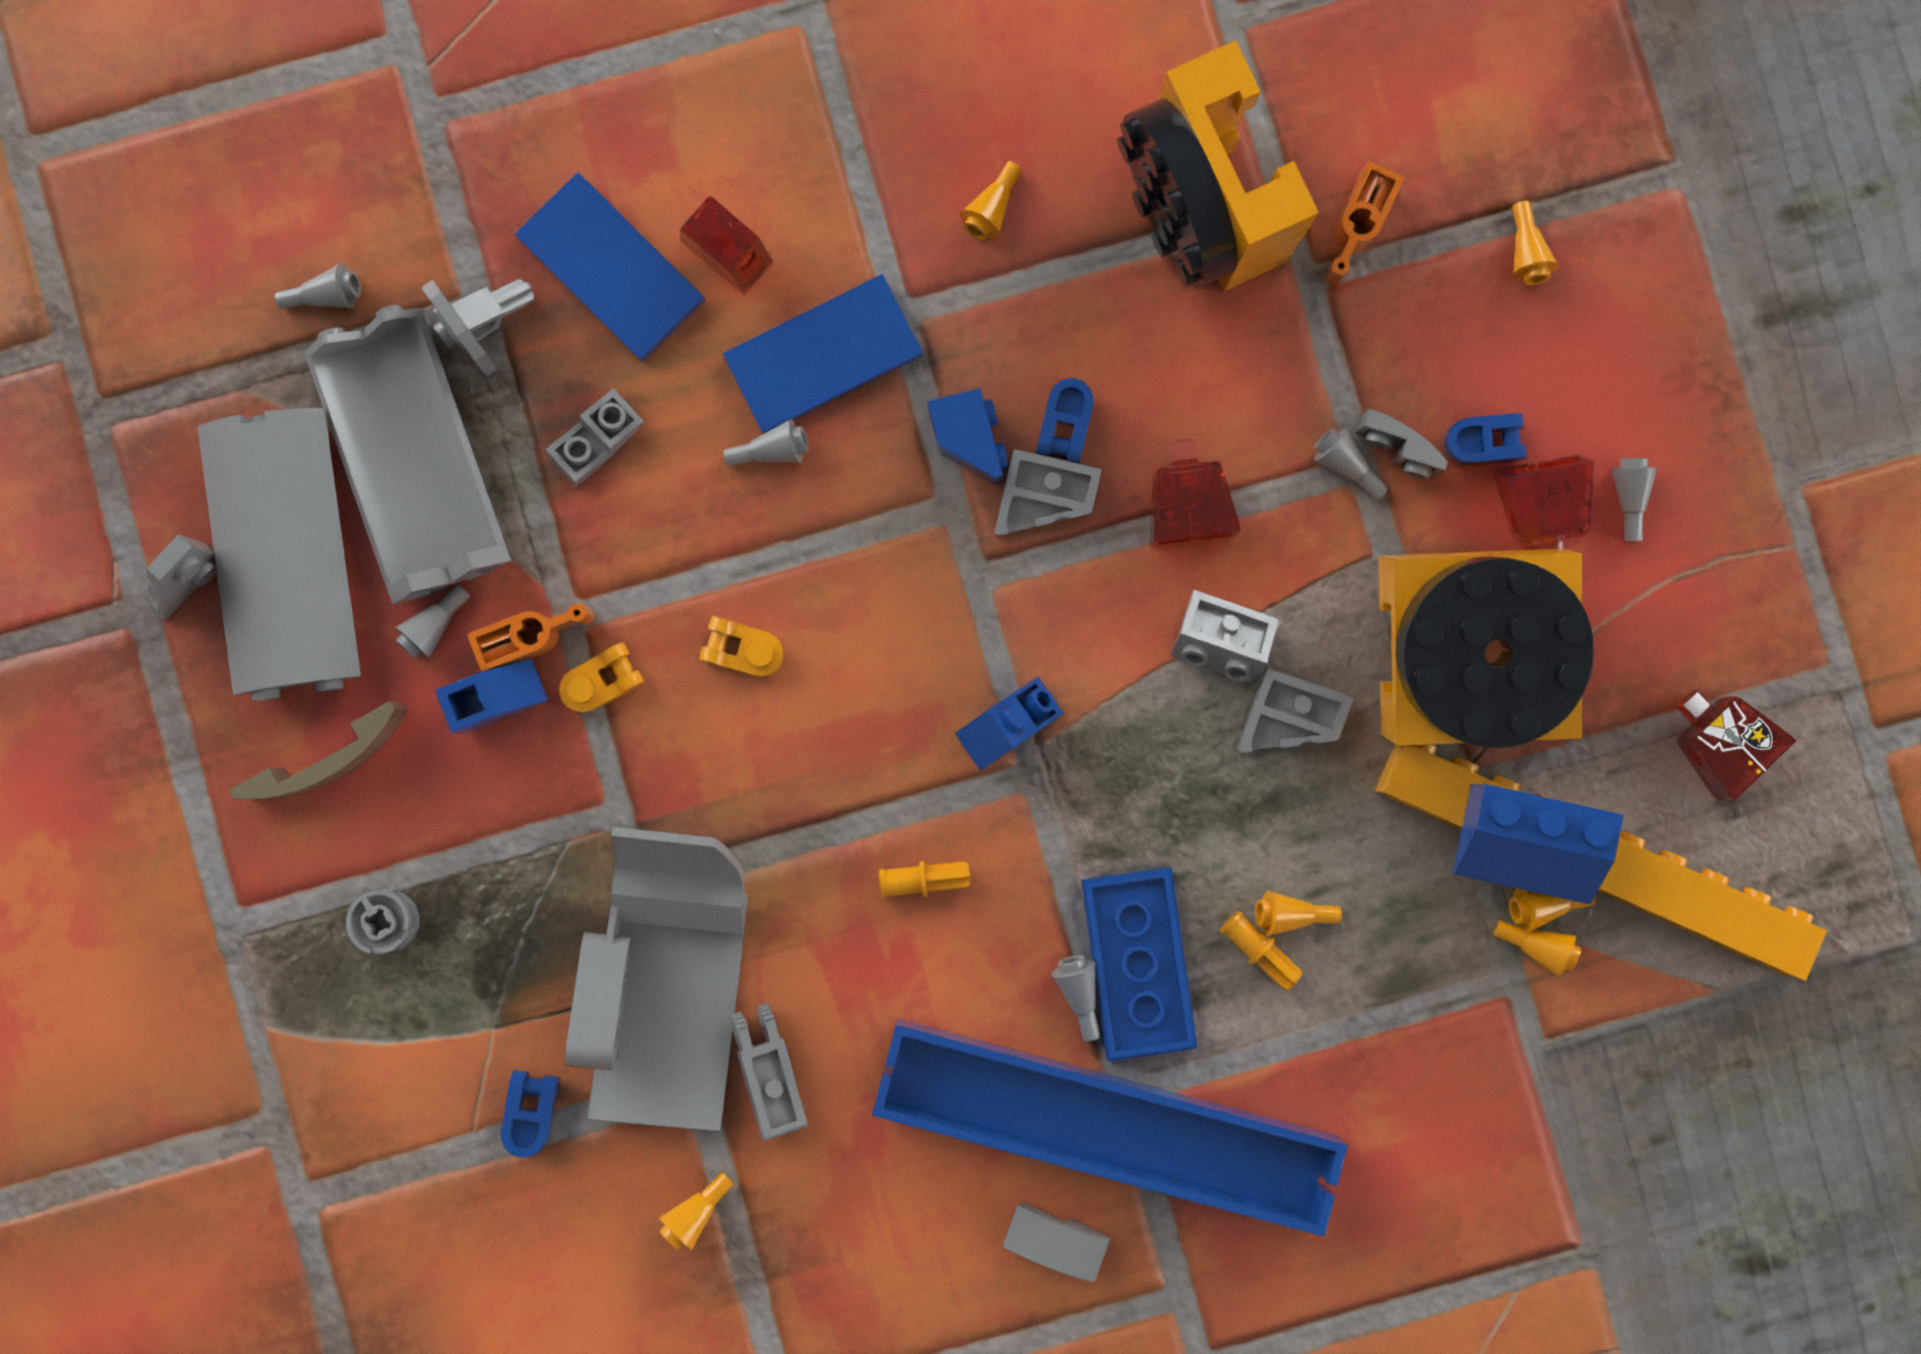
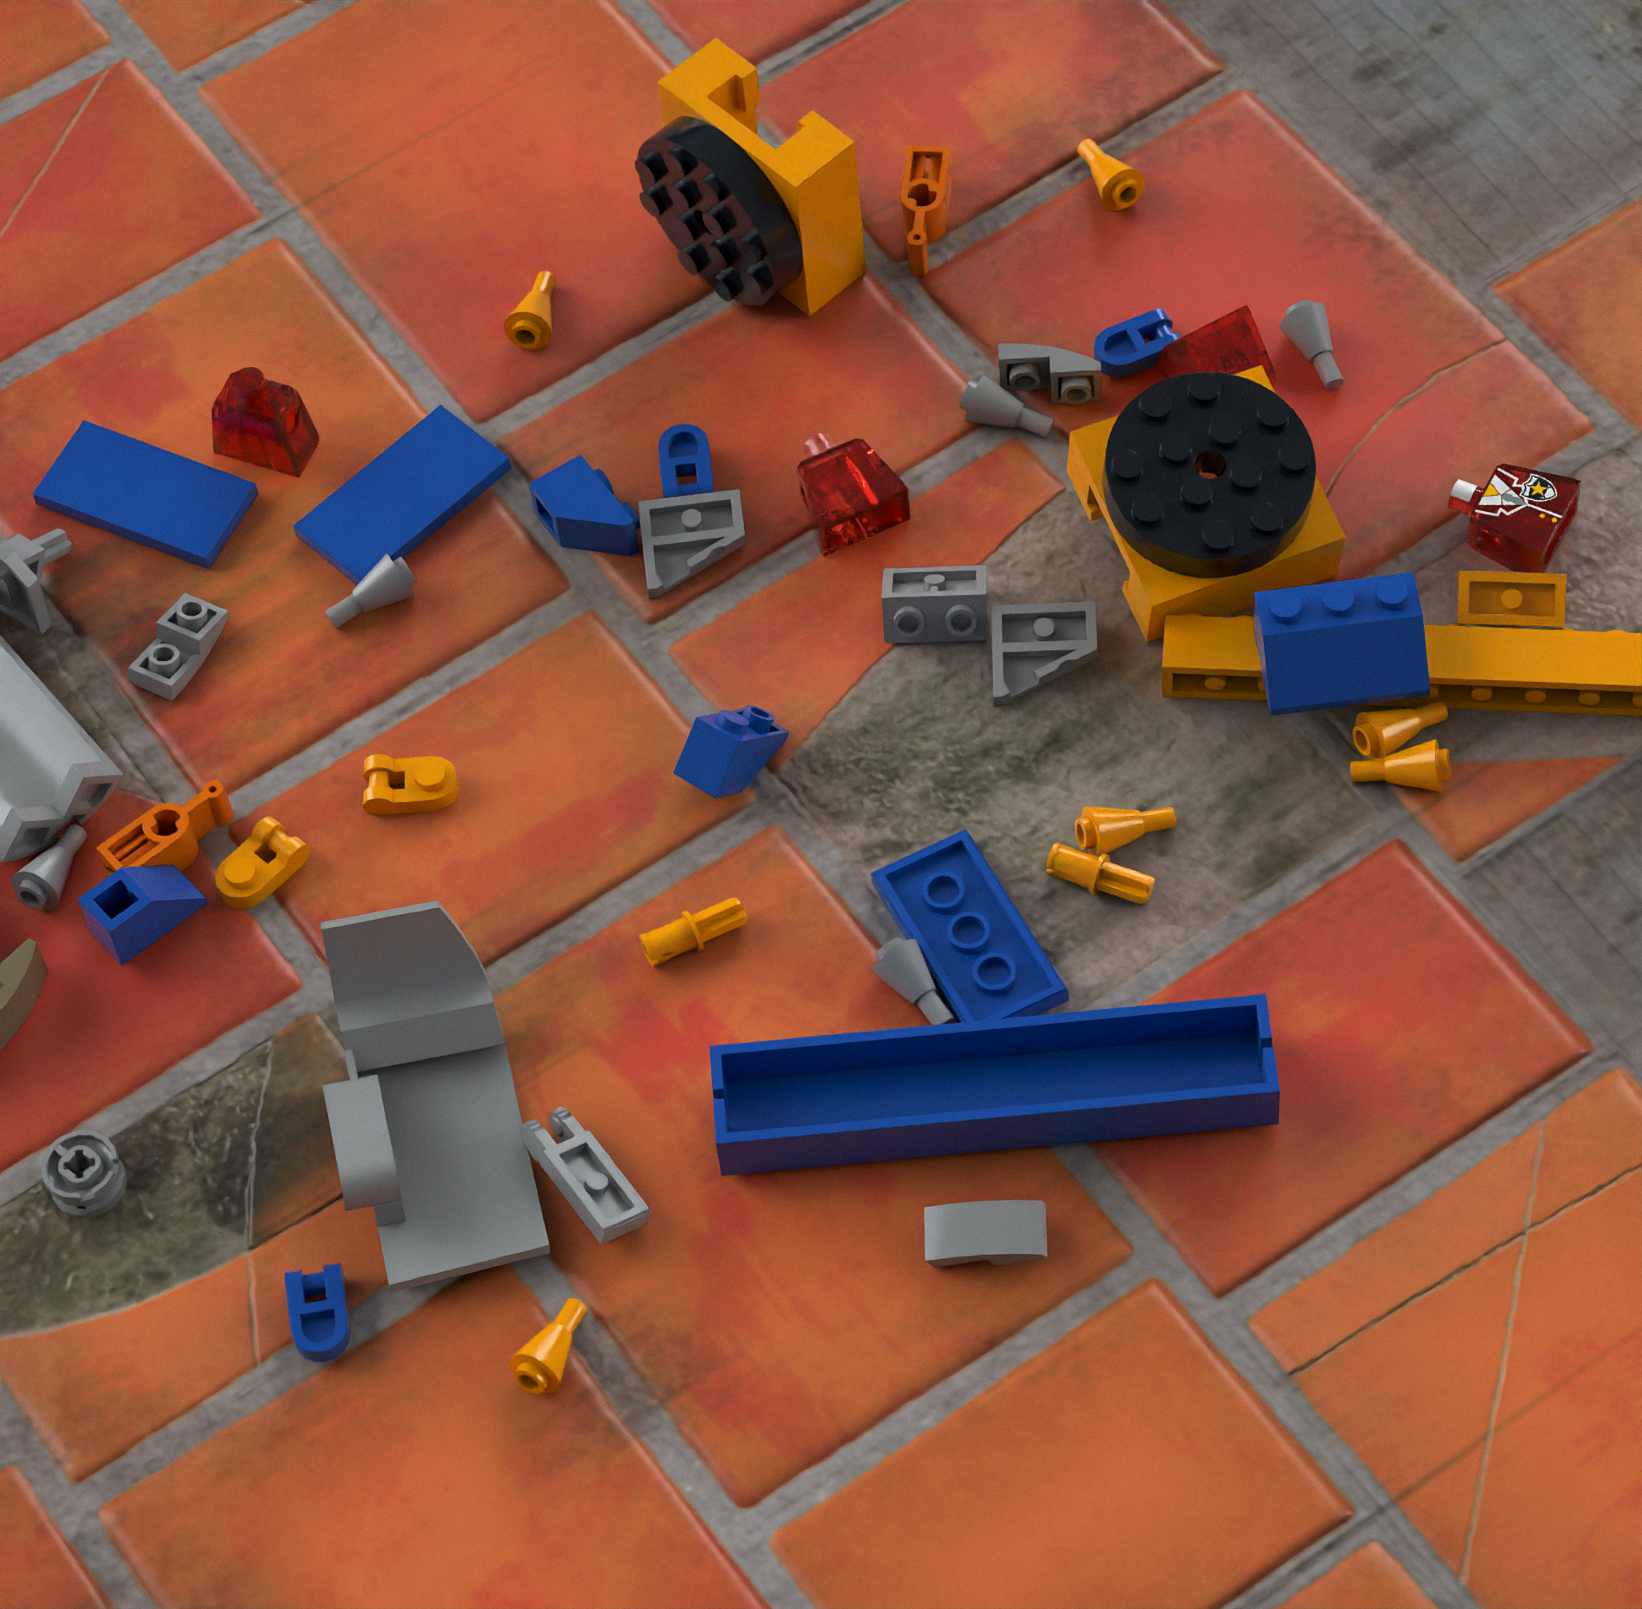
camera: 10 degrees left, 30 degrees down
none -> light orange tile [1456,570,1567,628]

